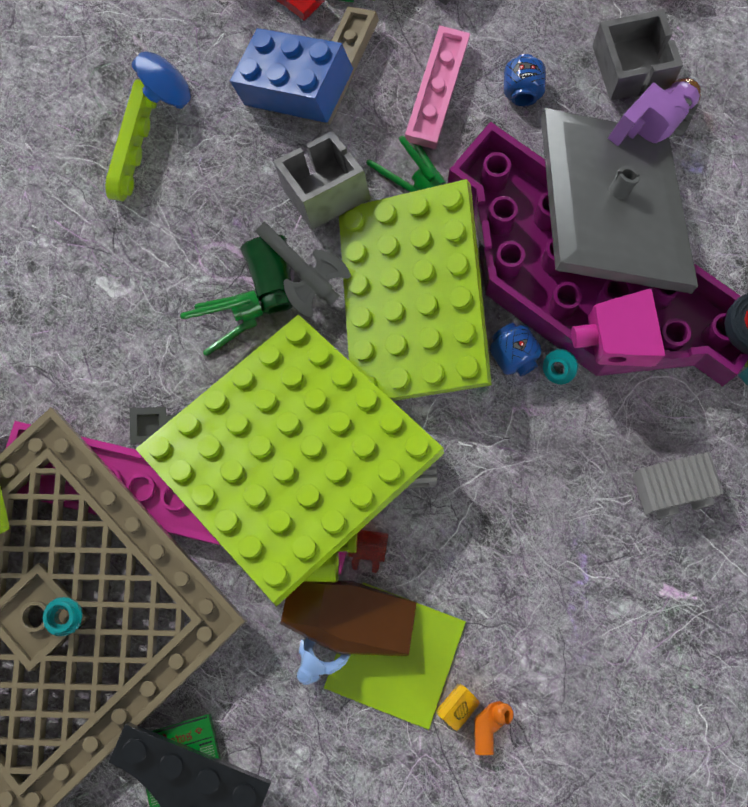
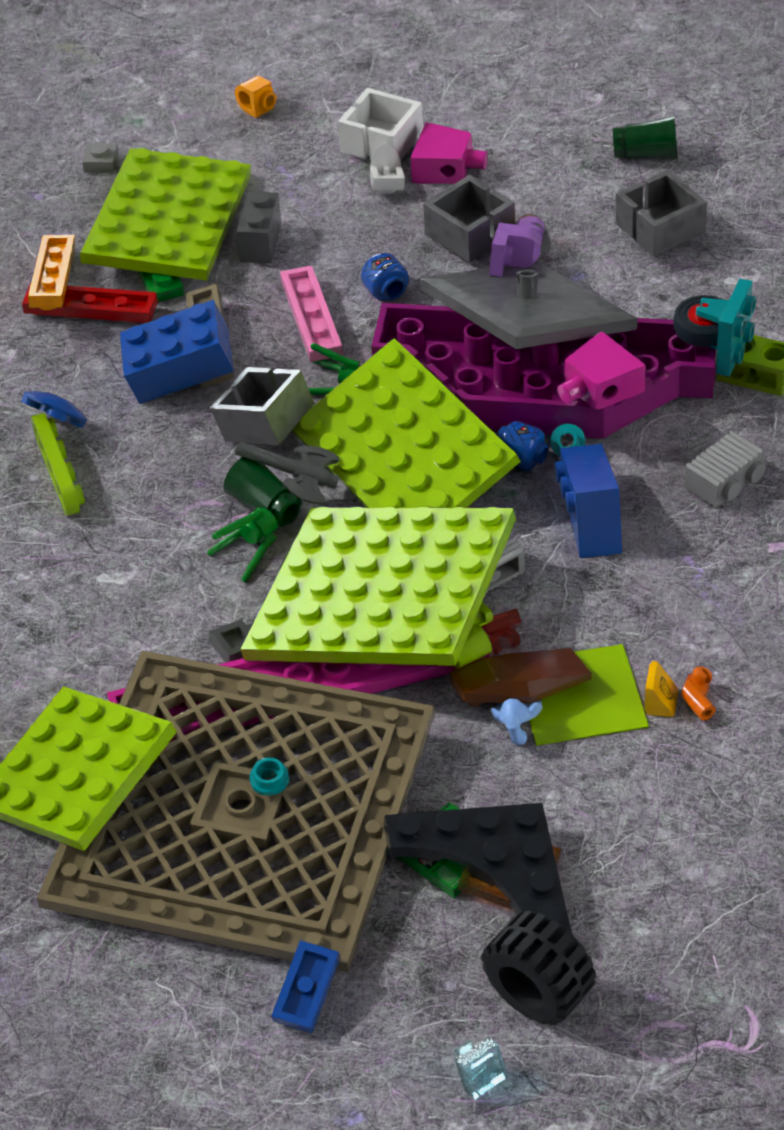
camera: 30 degrees left, 30 degrees down
none -> blue wedge [555,444,623,558]

